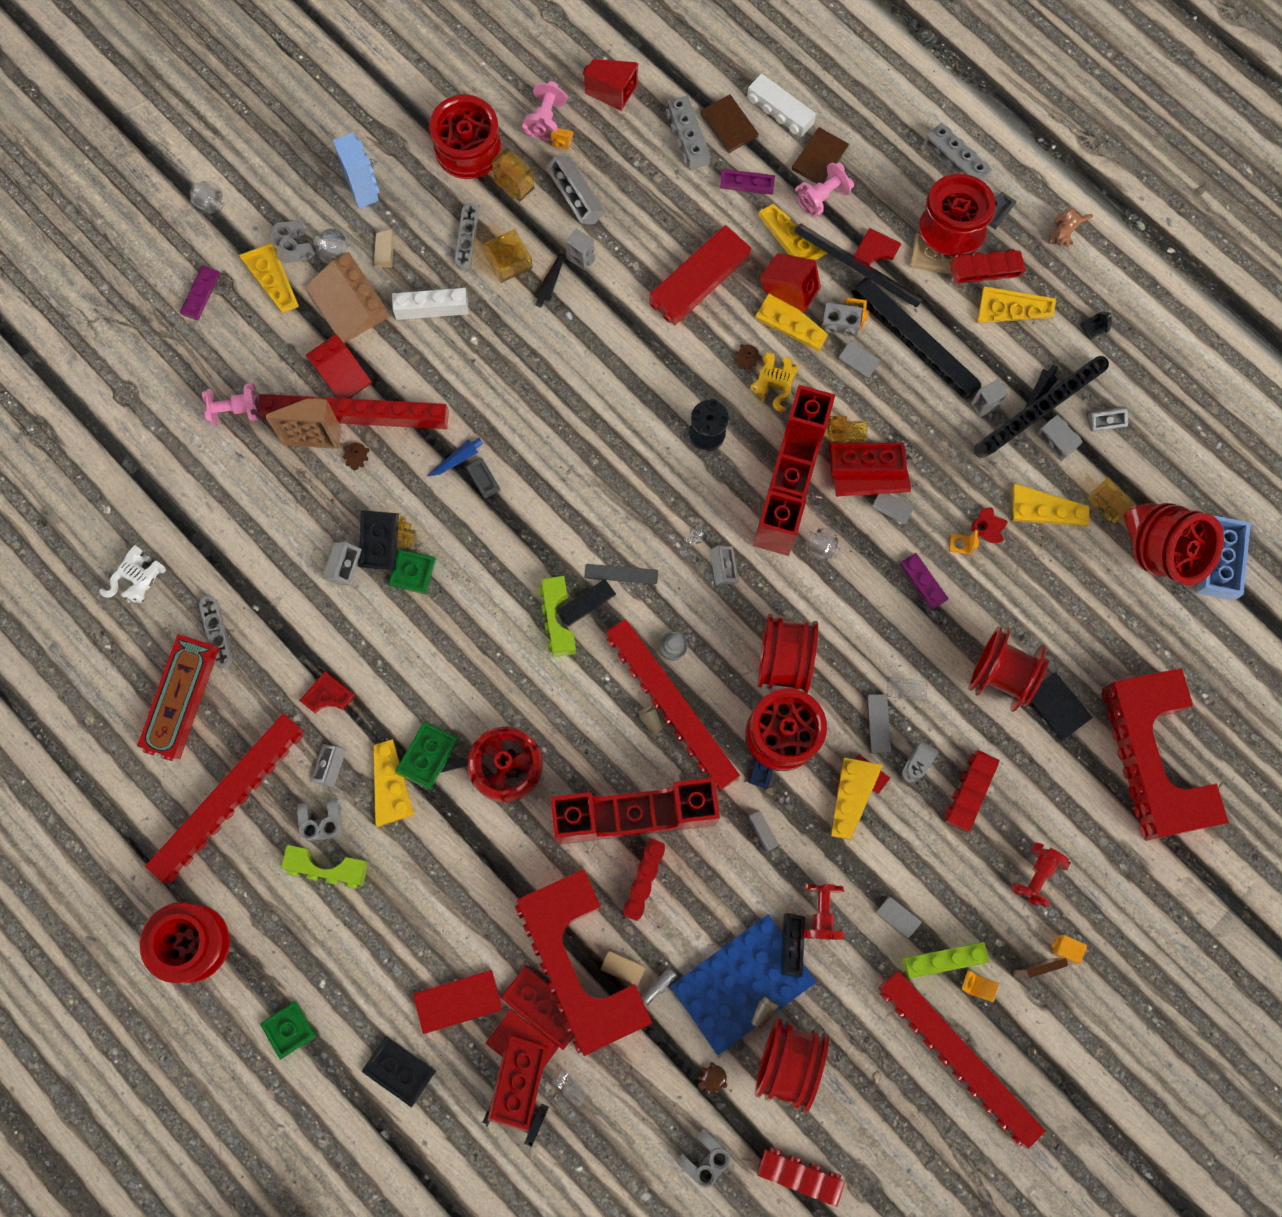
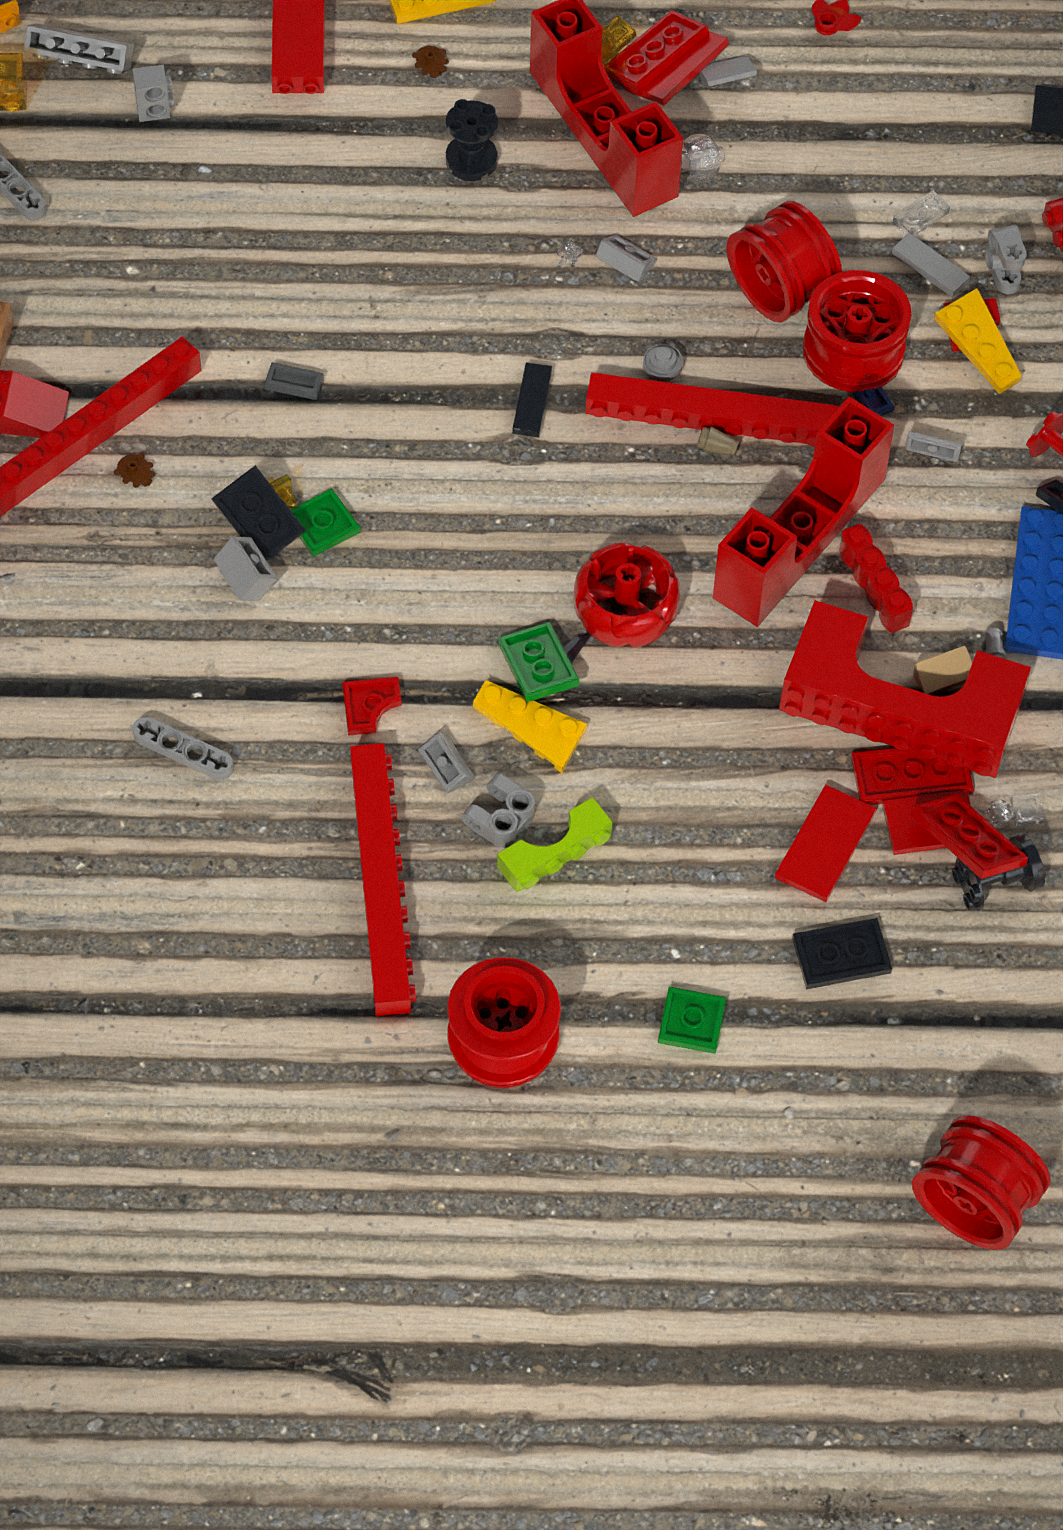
camera: 45 degrees left, 15 degrees down
white animal [99,545,166,603] -> none
brick [137,634,220,761] -> none
medium nougat slope [266,397,341,449] -> none
white brick [392,288,469,320] -> none
blue bar [428,438,483,476] -> none
clear yellow brick [483,229,533,283] -> none
black bar [534,253,562,308] -> none
lime arch [539,576,577,657] -> none
dark grey sticker [585,564,658,584] -> none
yellow animal [750,352,798,412] -> none
magenta plate [900,553,949,610] -> none
light orange bracket [949,530,979,555] -> none
red wheel [968,626,1049,712] -> none

